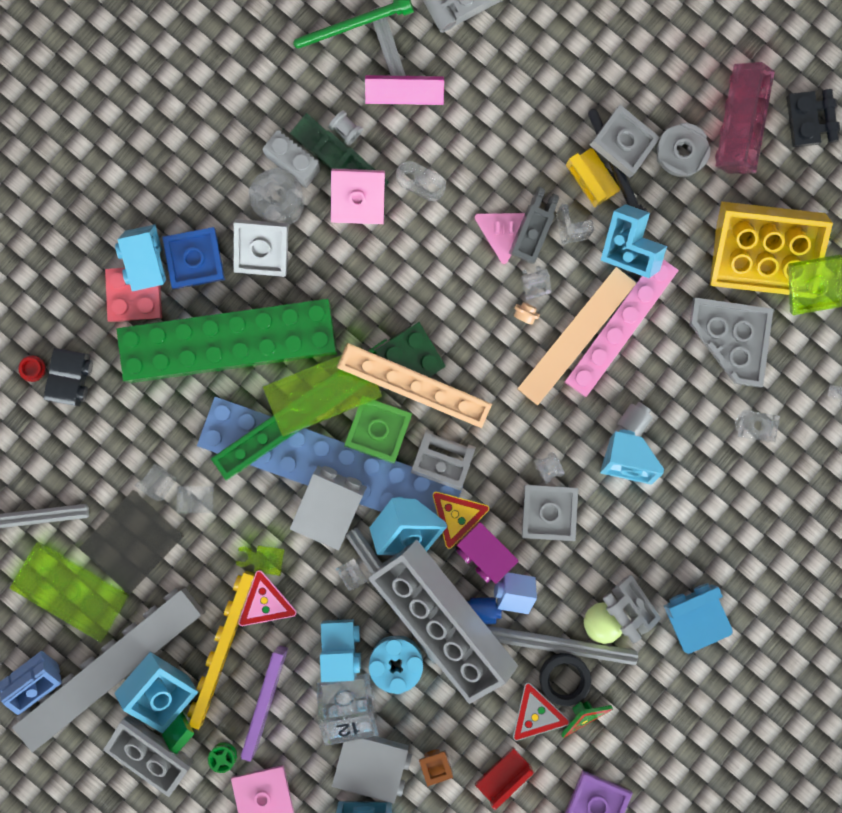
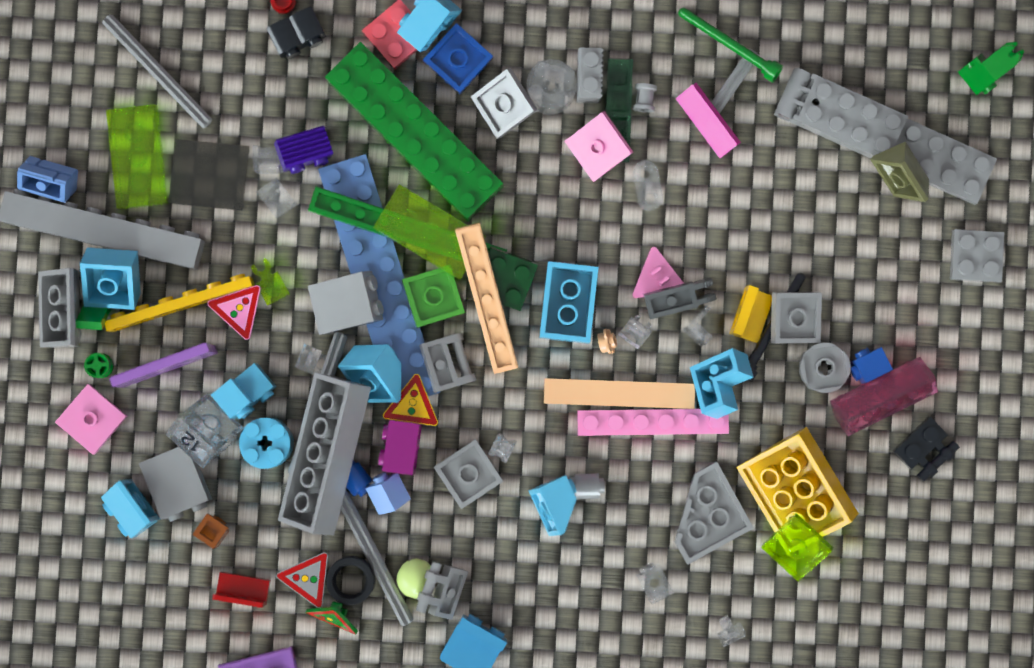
camera: 50 degrees right, 0 degrees up
none -> dark purple brick [274,125,333,174]
none -> medium azure brick [539,261,599,344]
none -> blue brick [850,347,893,384]

